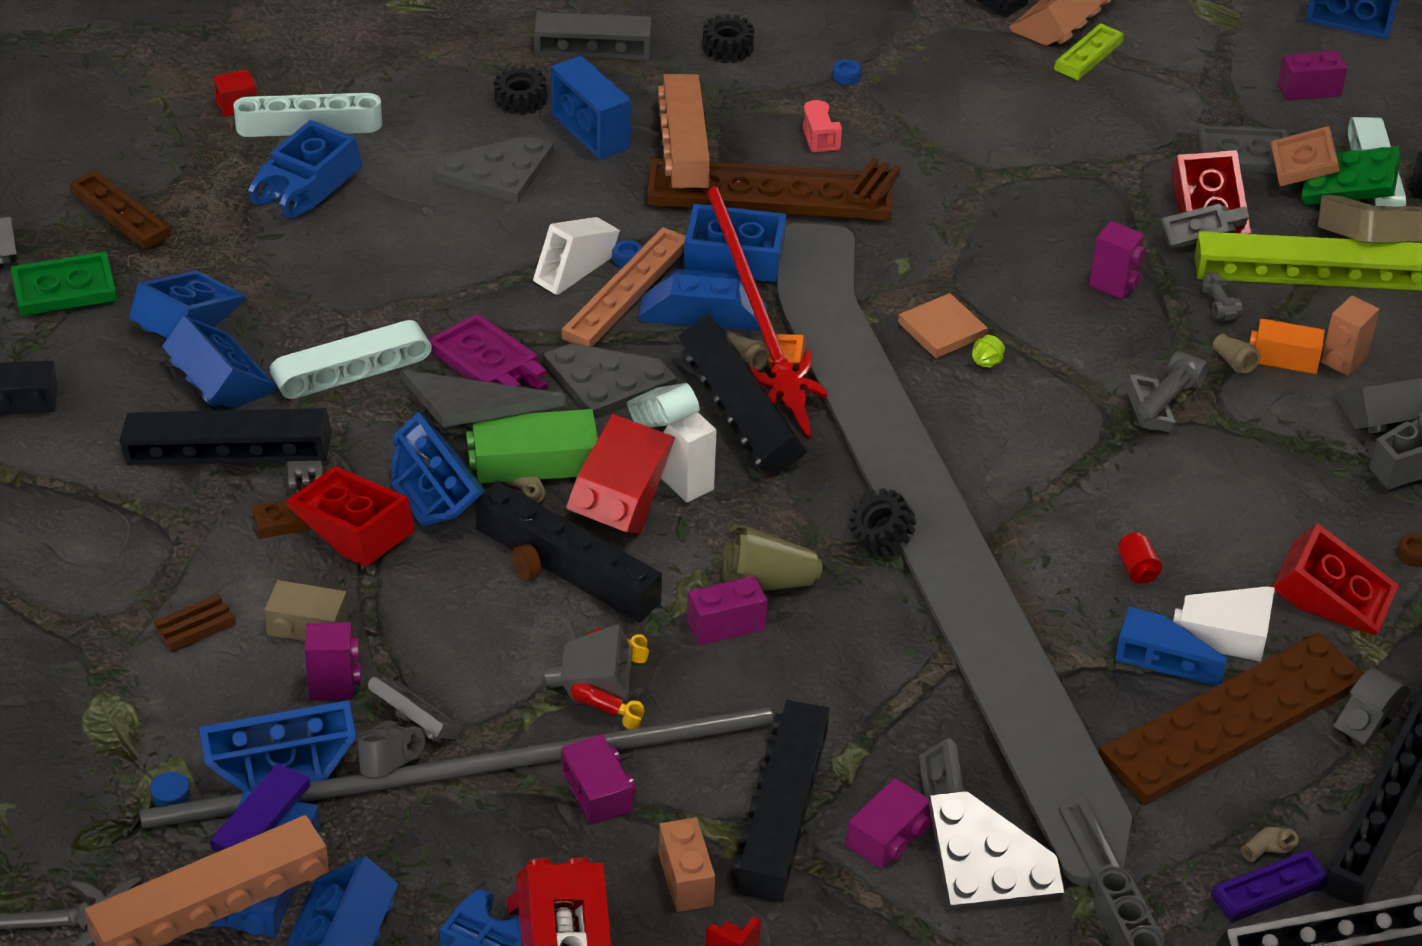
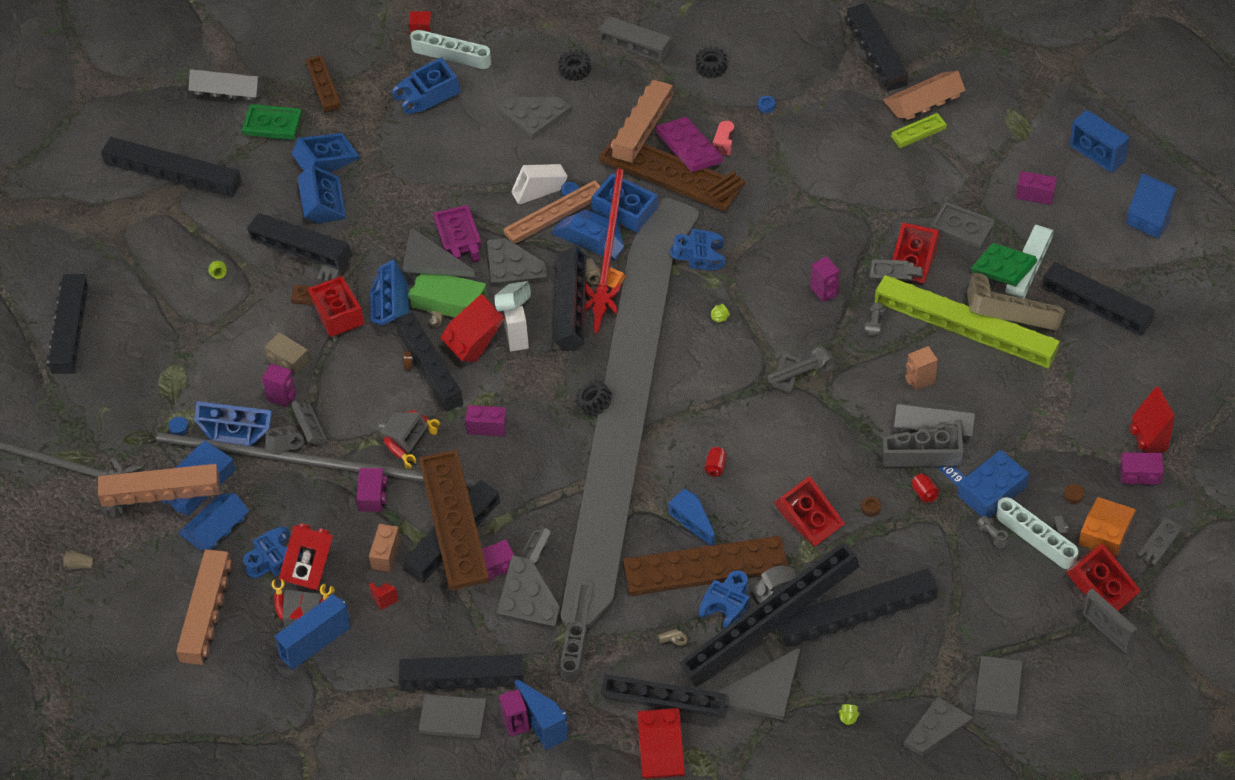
camera: 30 degrees right, 10 degrees up
reddish brown tile [154,594,236,652] -> none
dark purple tile [210,763,310,852] -> none
light aqua beam [270,320,432,399] -> none
blue brick [551,55,632,160] -> none
olive cone [722,523,822,591] -> none
nougat tile [898,293,988,358] -> none
white slope [1173,586,1275,662] -> none
dark purple tile [1211,850,1328,923] -> none
dark tan cone [1213,334,1260,373] -> none
orange brick [1249,319,1325,374] -> none
nougat tile [1271,126,1340,187] -> none
none -> lime plate [208,260,227,279]
none -> reddish brown plate [419,449,489,591]
none -> magenta plate [655,117,723,172]
none -> blue piece [670,229,726,270]
none -> blue piece [699,571,750,629]

